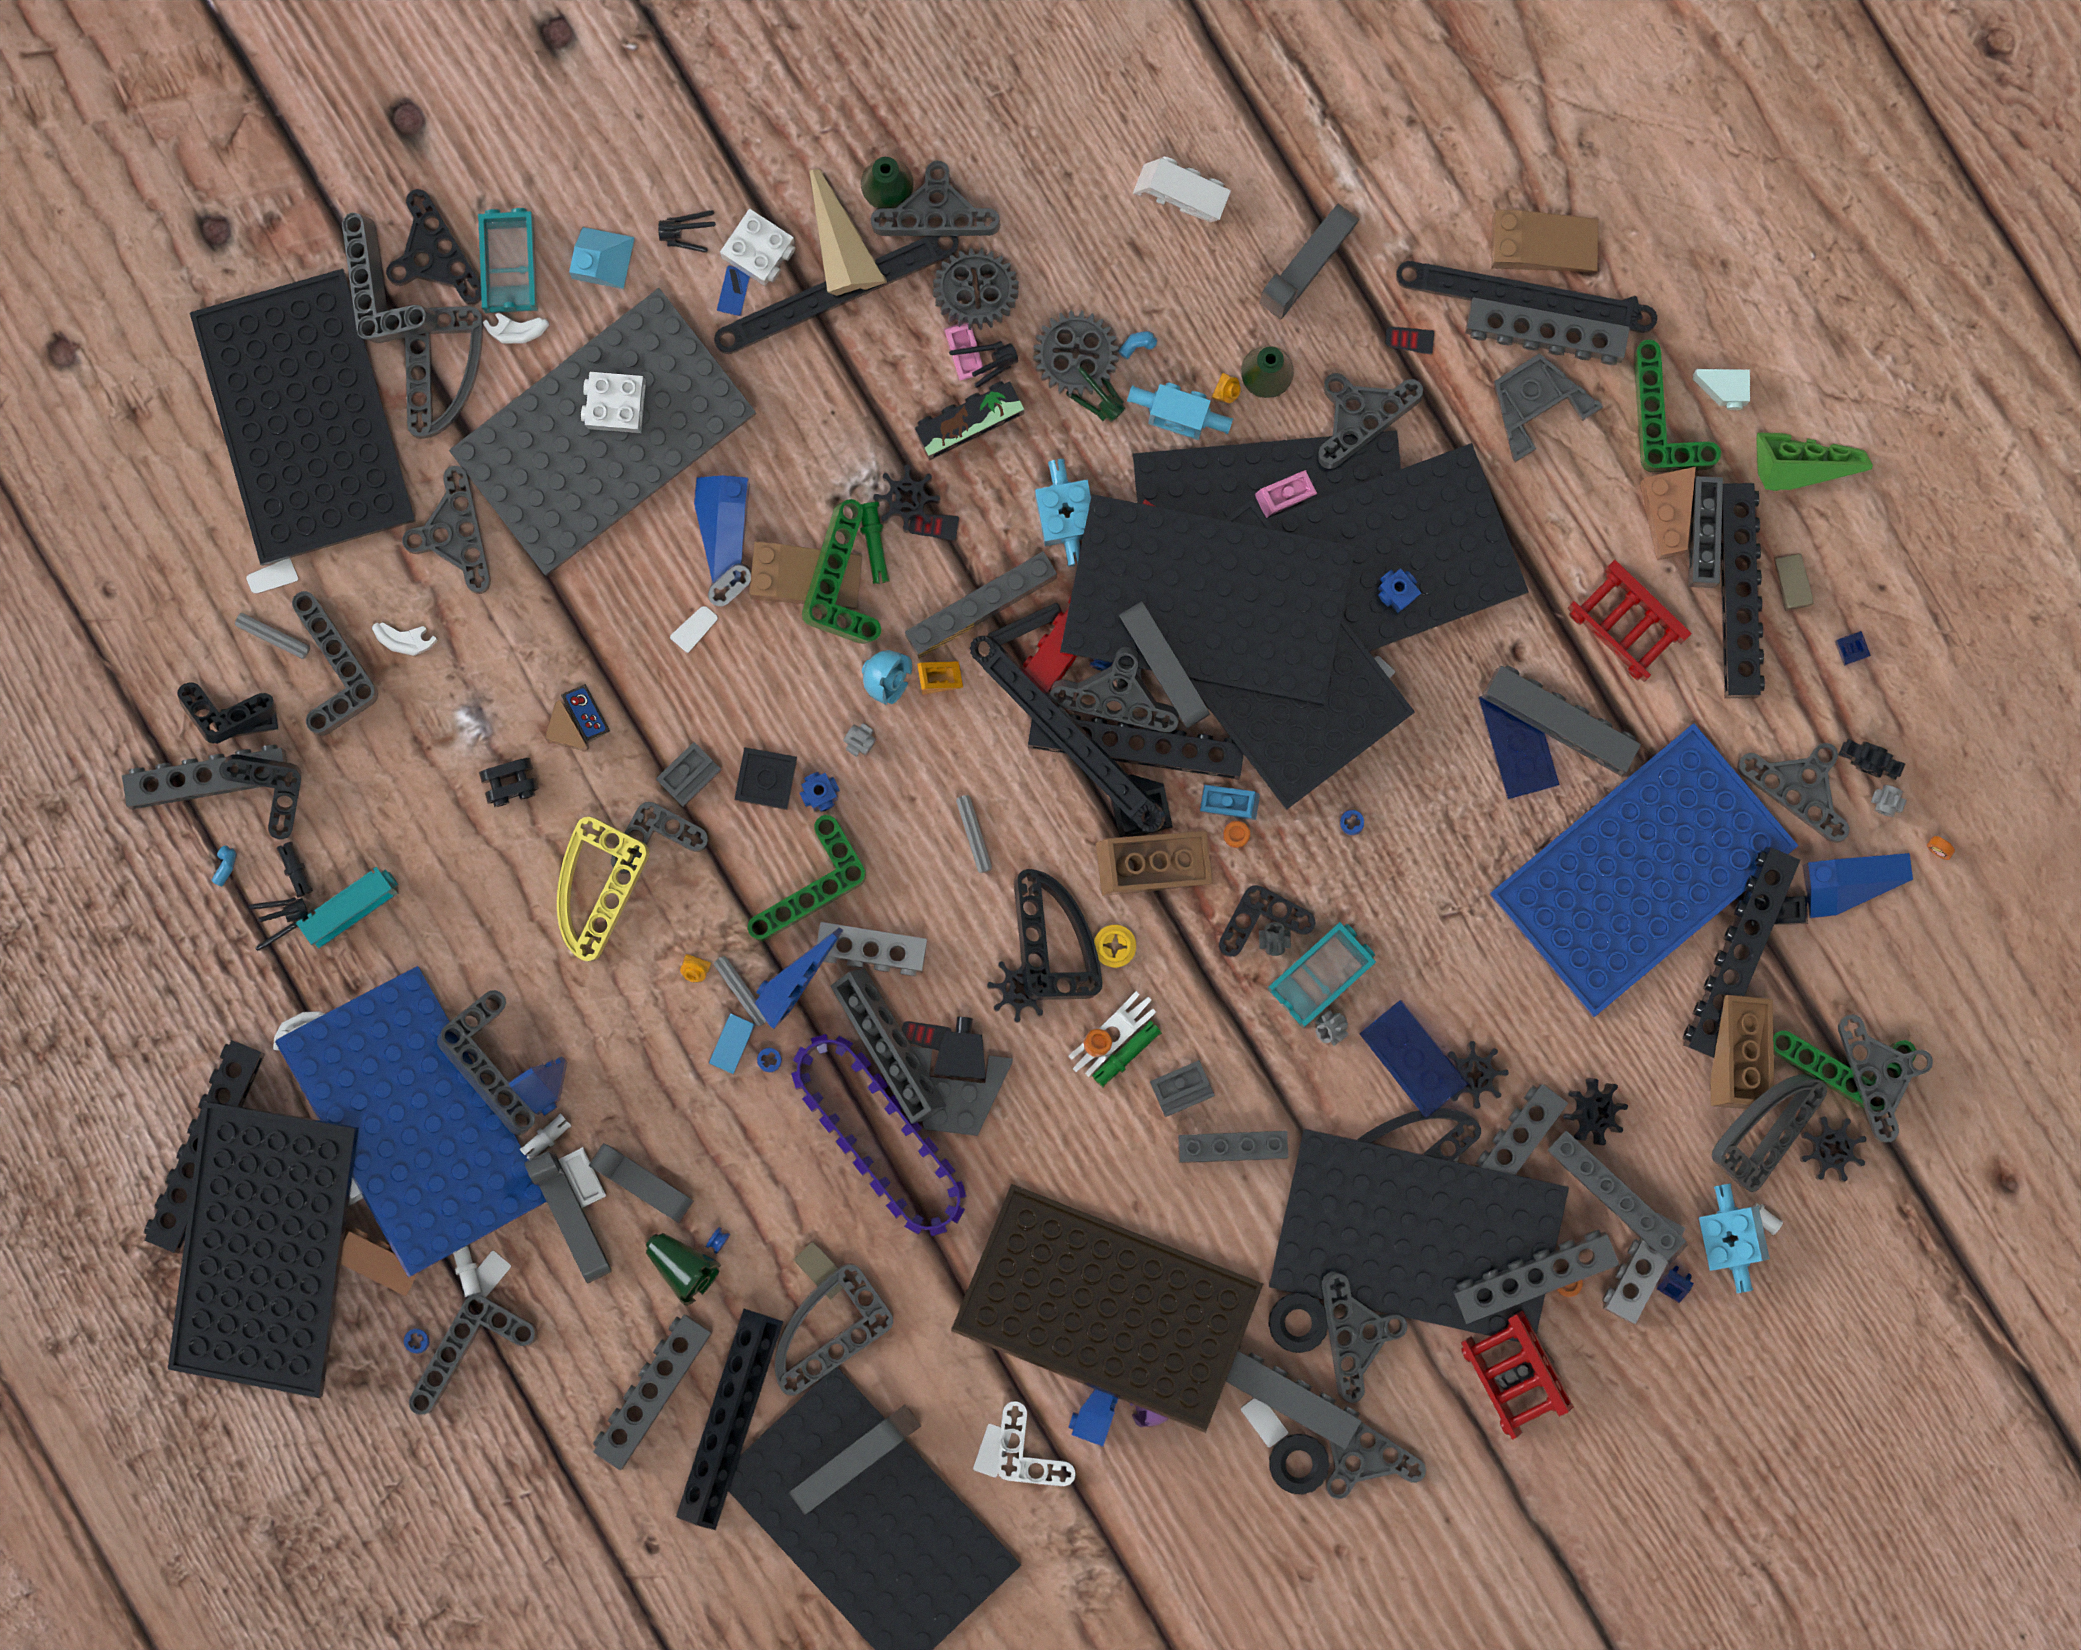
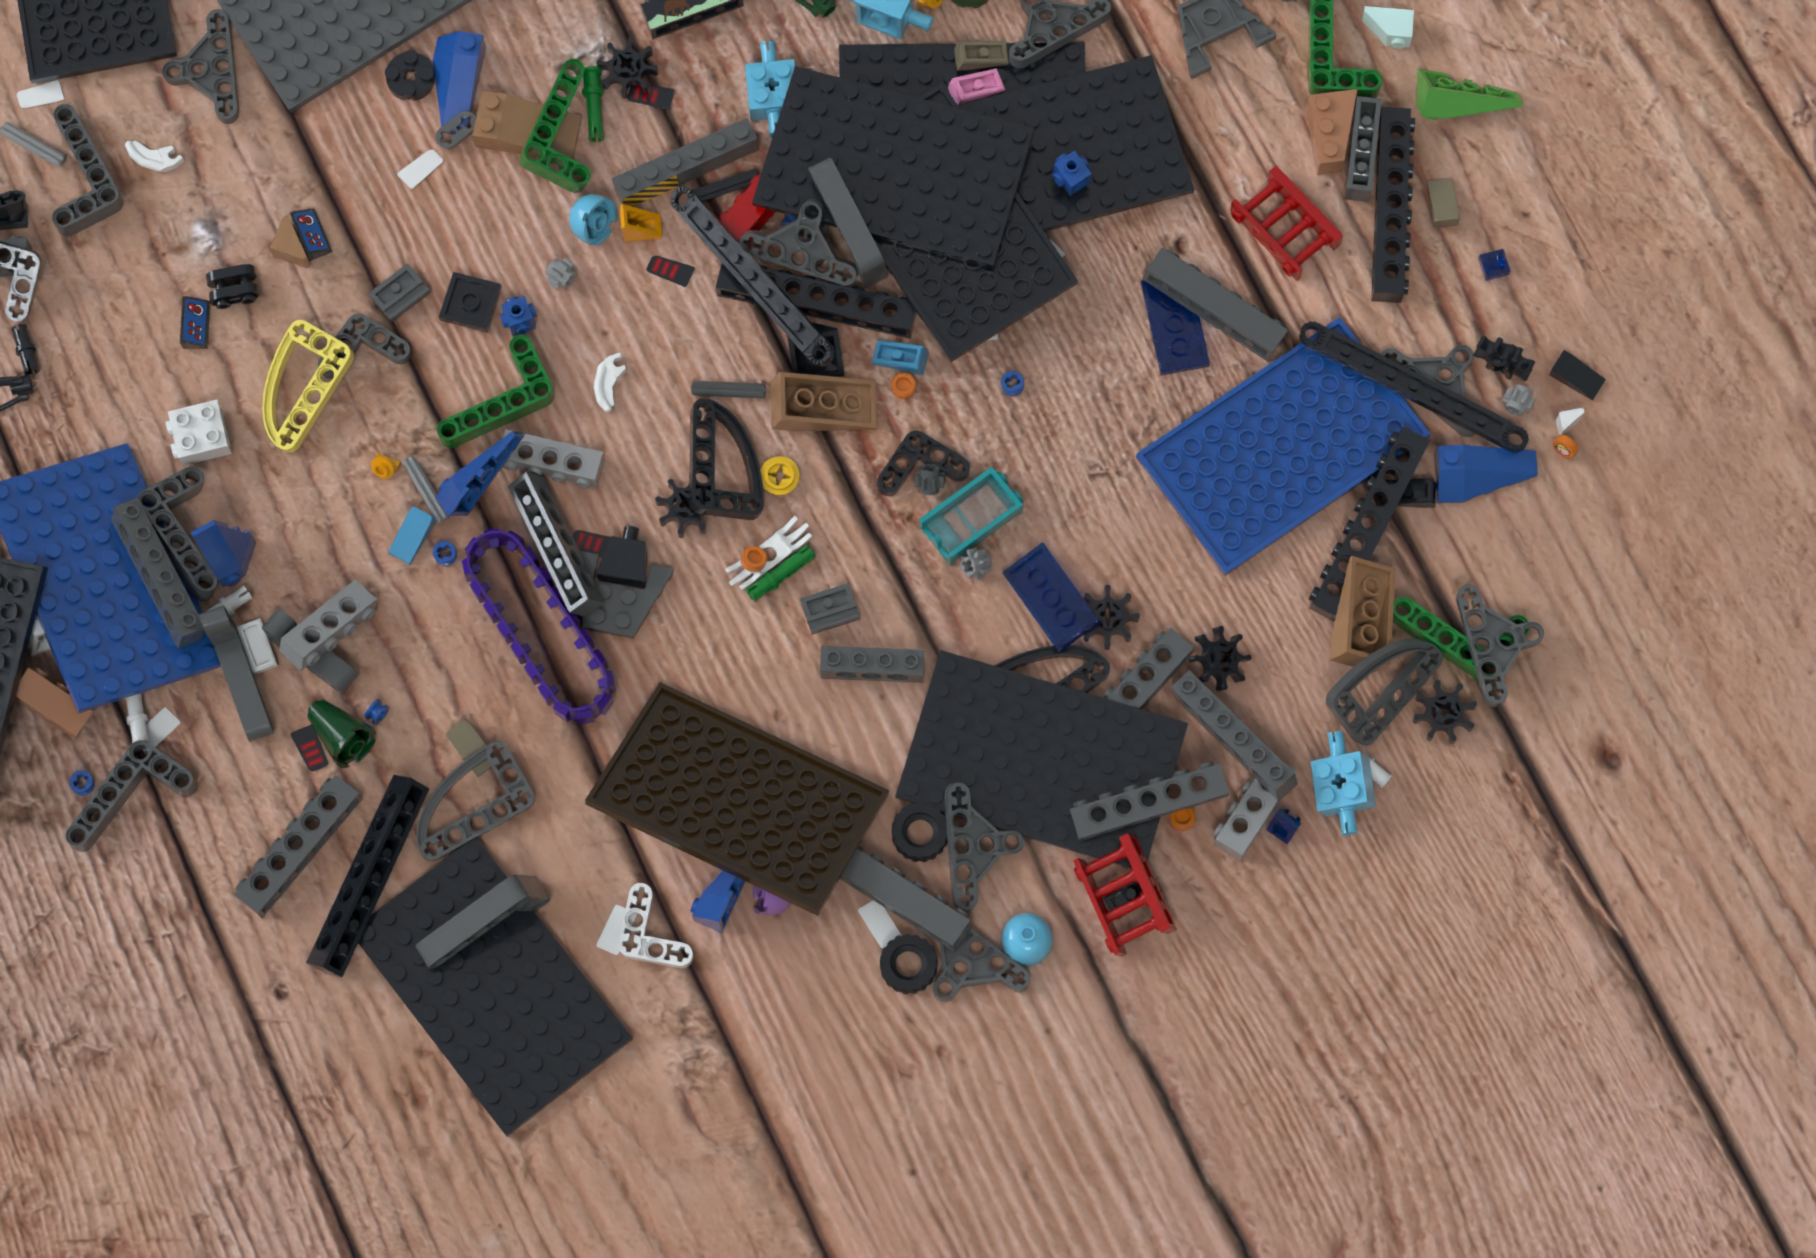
camera: 10 degrees right, 10 degrees down
teal door [296,867,399,949] -> none
light grey axle [956,795,992,873] -> none
none -> dark grey brick [111,498,205,649]
none -> white brick [166,400,232,466]
none -> slope [180,296,211,349]
none -> light grey brick [279,580,377,671]
none -> black sticker [291,725,328,771]
none -> black plate [385,50,435,101]
none -> white piece [593,352,627,412]
none -> black sticker [646,256,695,287]
none -> dark grey axle [691,381,766,398]
none -> dark tan slope [954,41,1009,70]
none -> medium azure cylinder [1001,913,1053,966]
none -> black plate [1299,321,1529,453]
none -> black slope [1549,350,1606,401]
none -> white slope [1555,408,1584,435]

